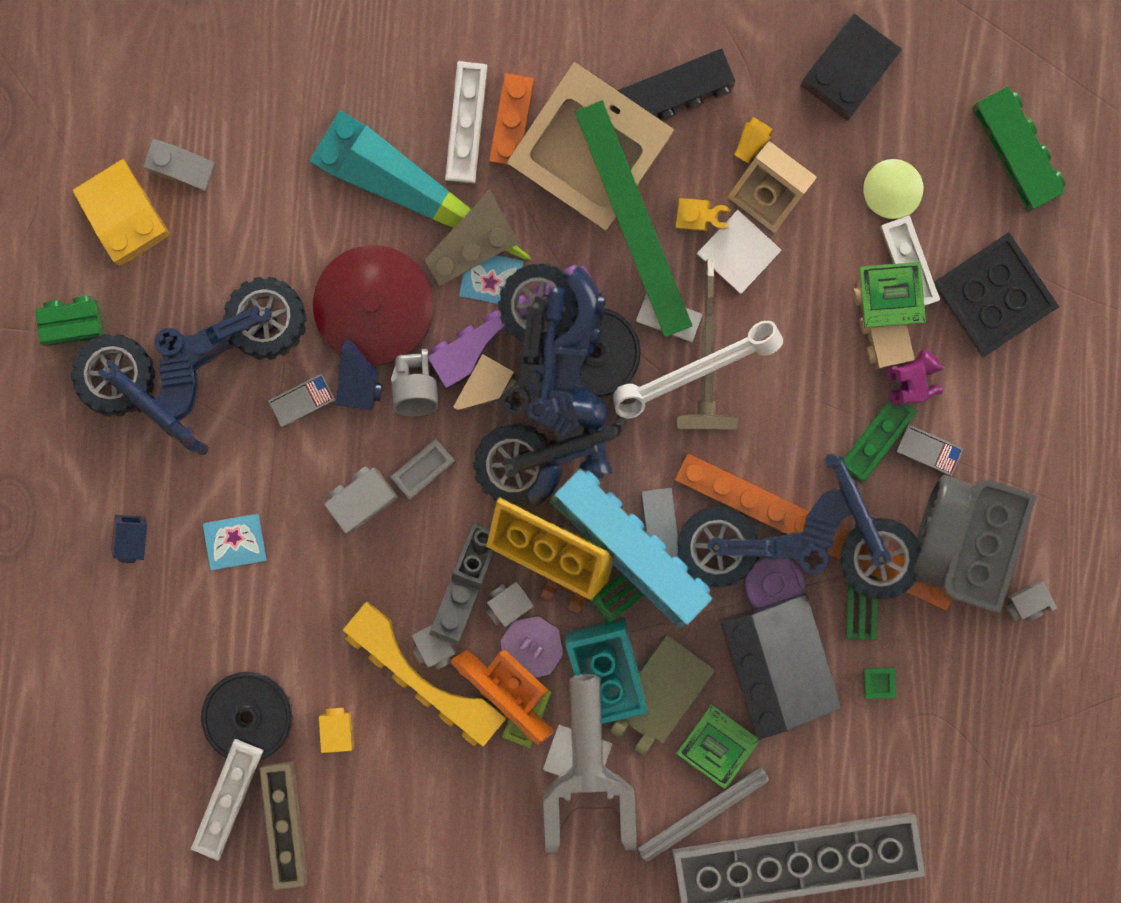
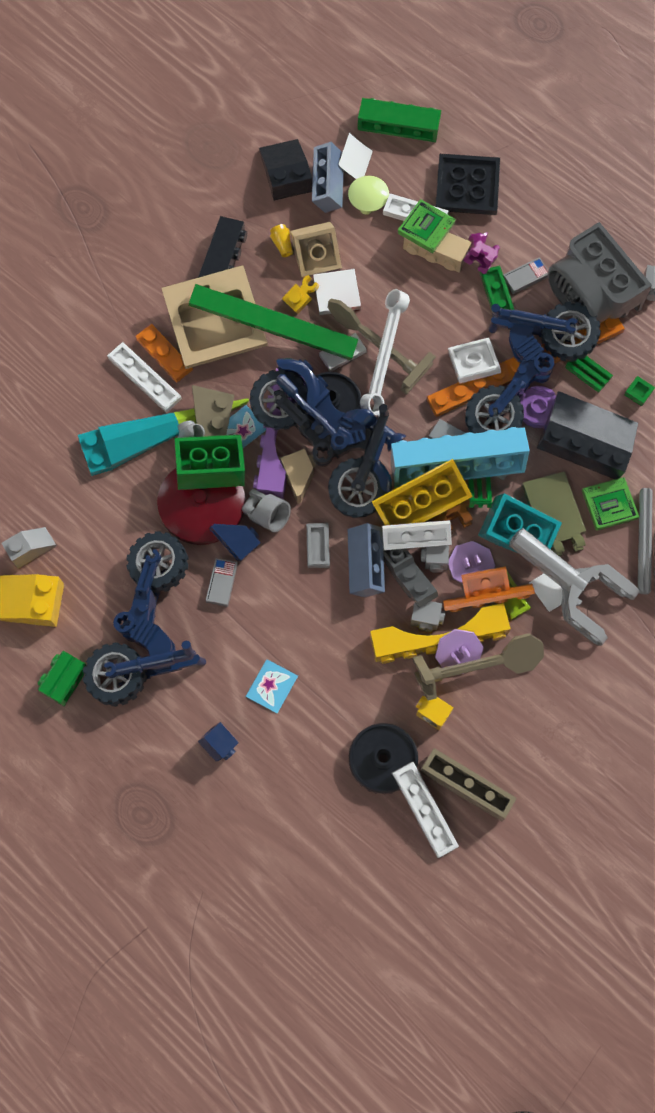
camera: 50 degrees left, 15 degrees down
light grey brick [324,466,399,534] -> none
none -> green brick [175,435,245,490]
none -> light grey piece [177,421,205,438]
none -> sand blue brick [312,142,343,213]
none -> white sticker [338,133,373,179]
none -> sand blue brick [348,523,385,598]
none -> white plate [382,520,452,550]
none -> dark tan piece [412,633,544,700]
none -> lavender piece [435,629,483,674]
none -> white tile [448,338,501,384]

